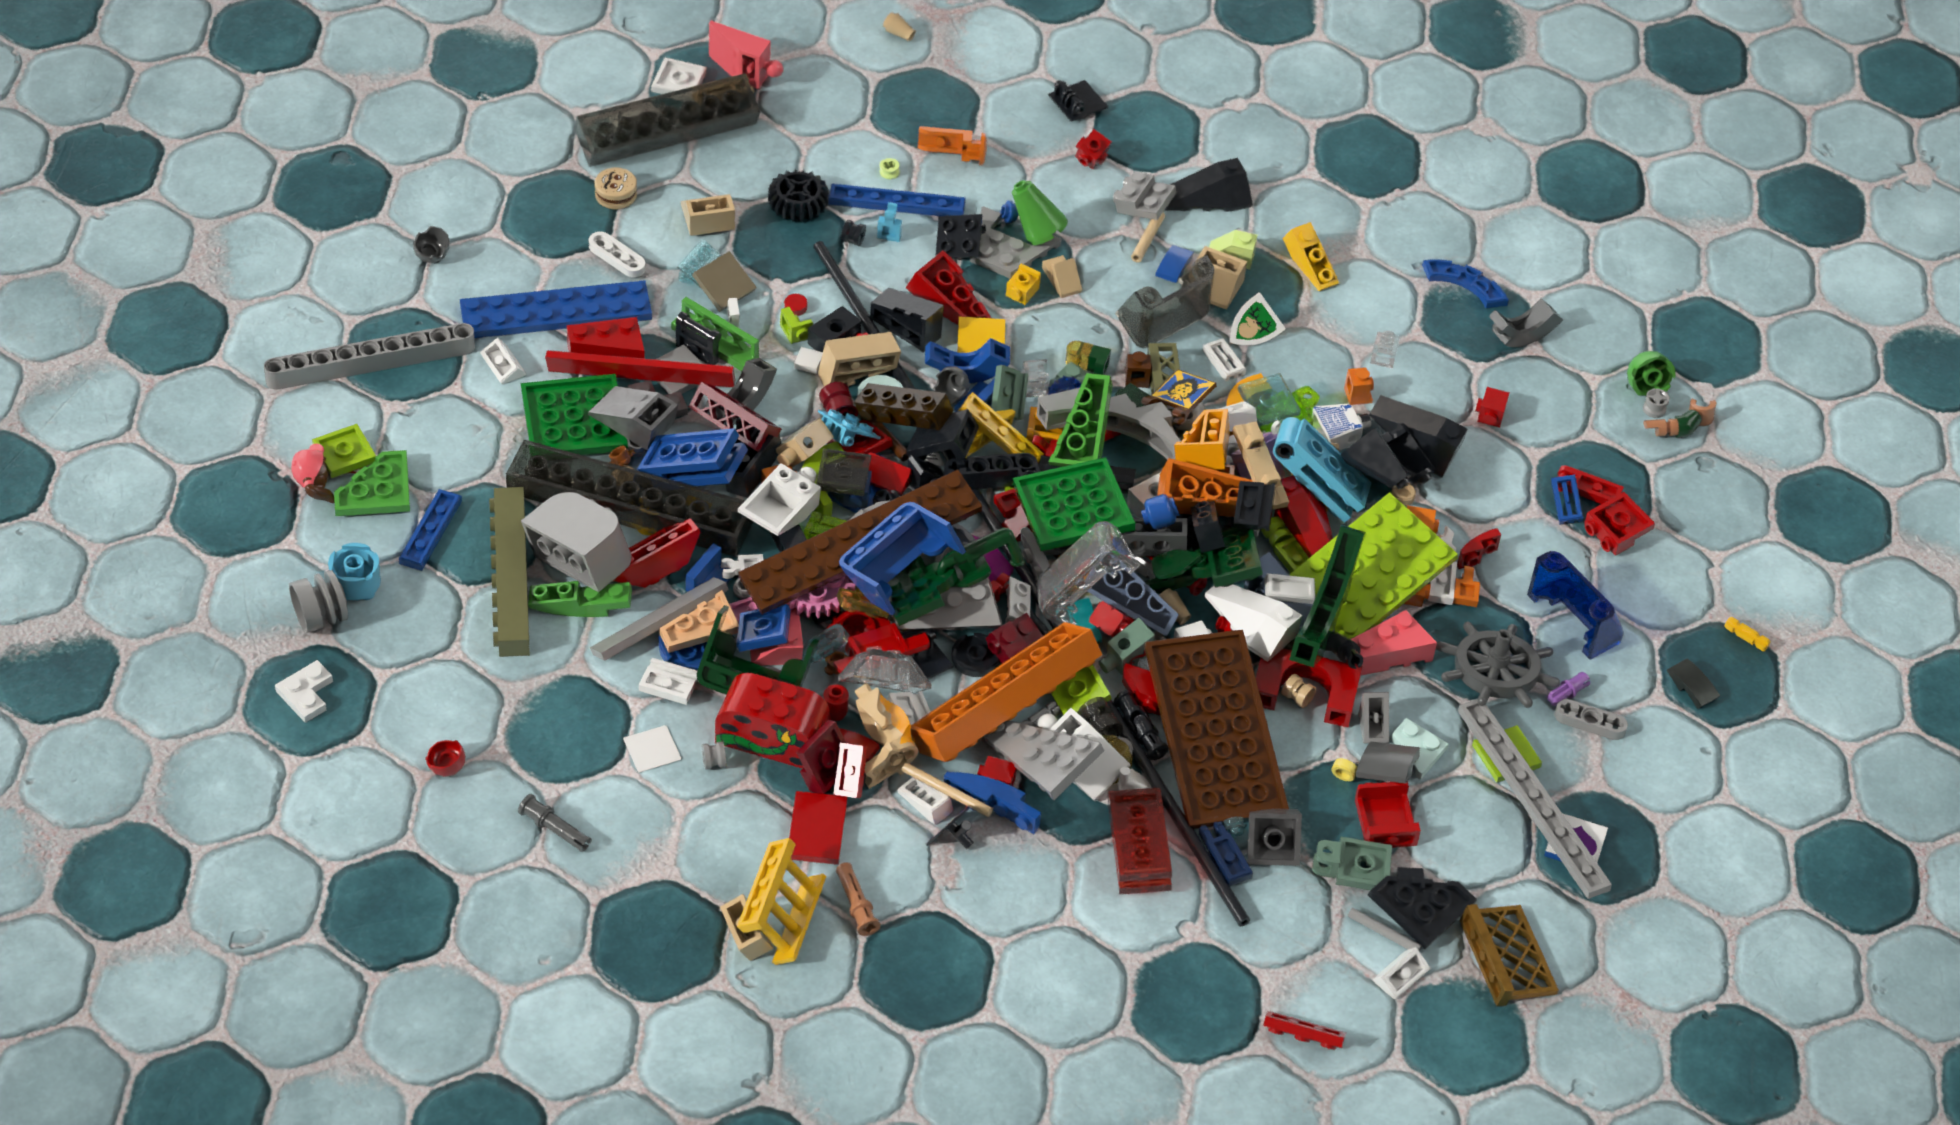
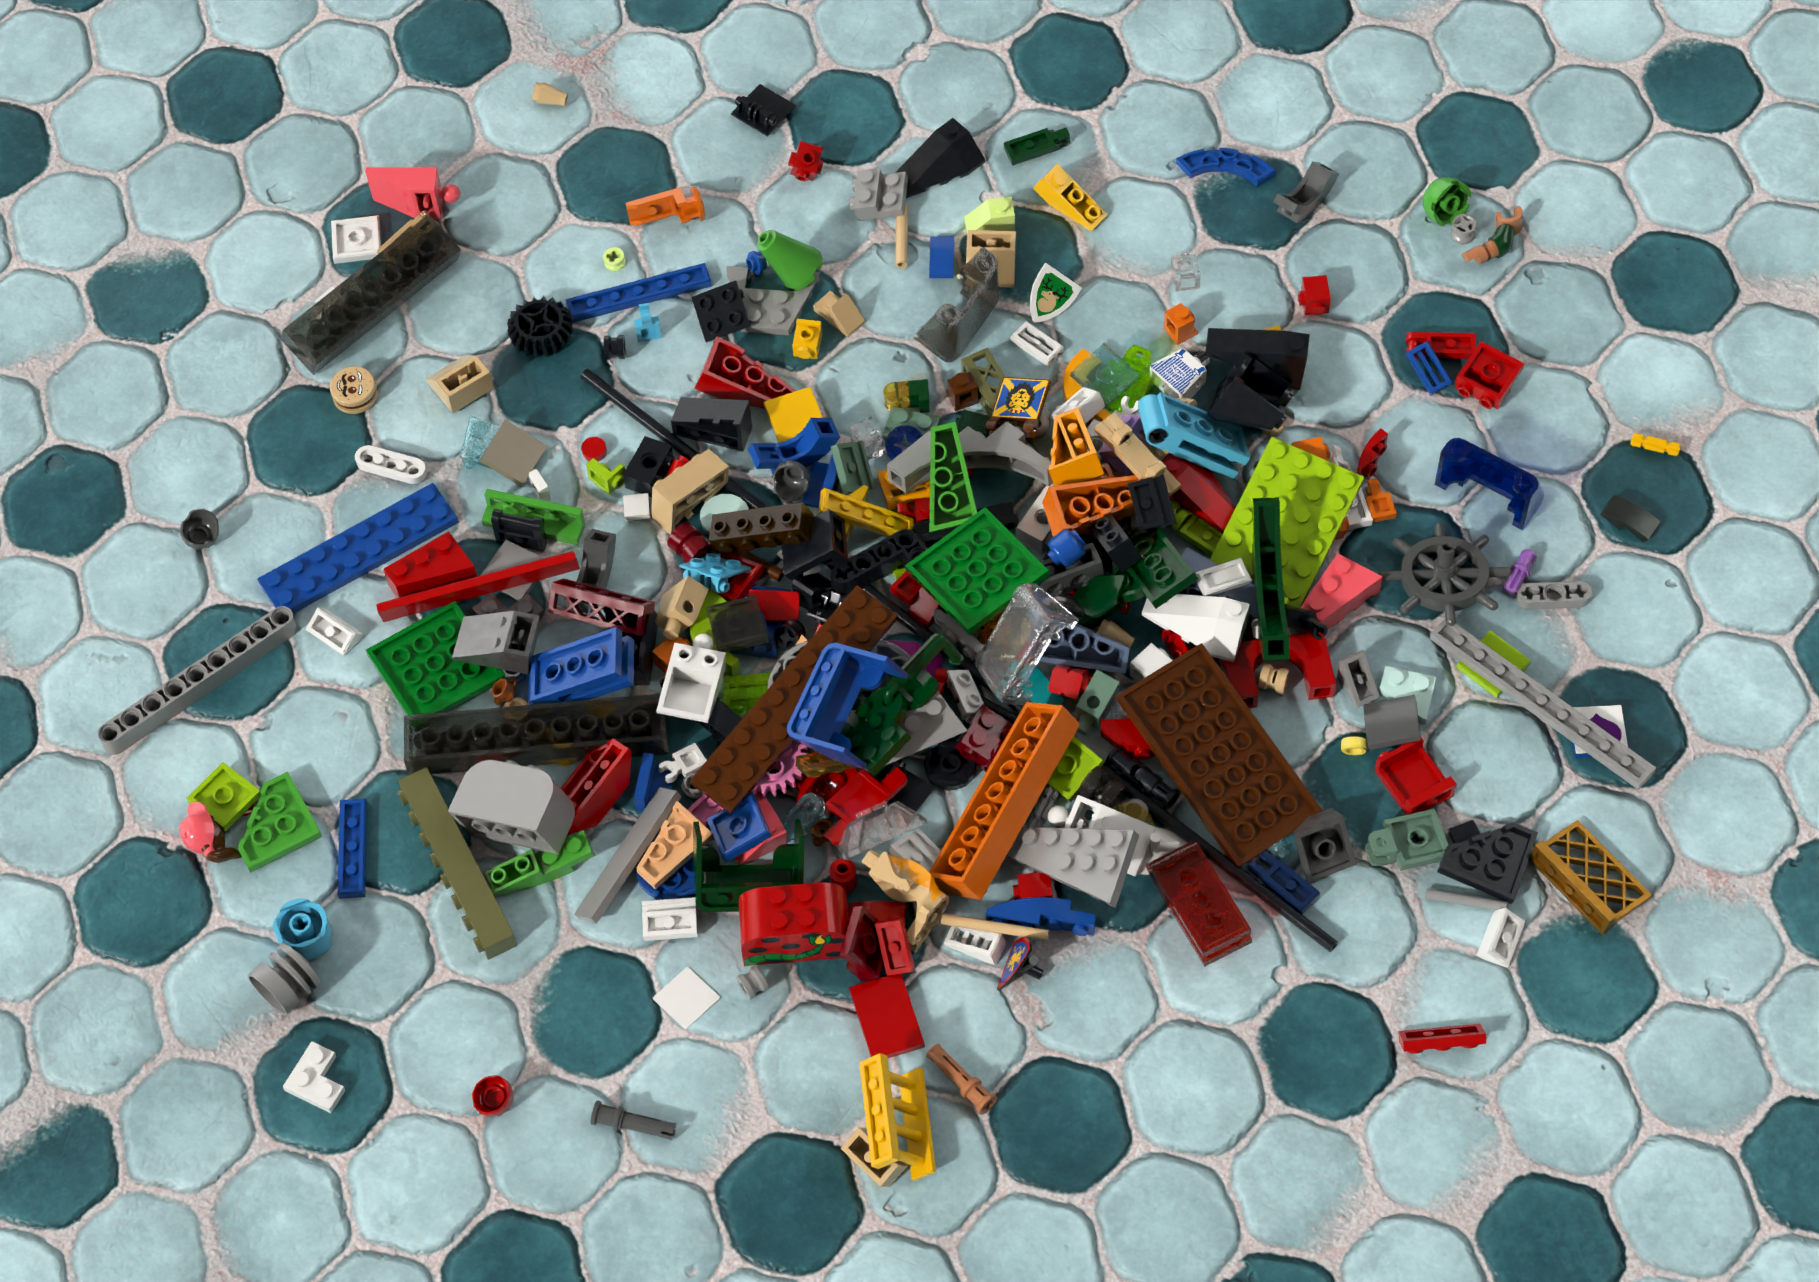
camera: 15 degrees left, 10 degrees up
none -> dark green hinge [1003,128,1070,166]

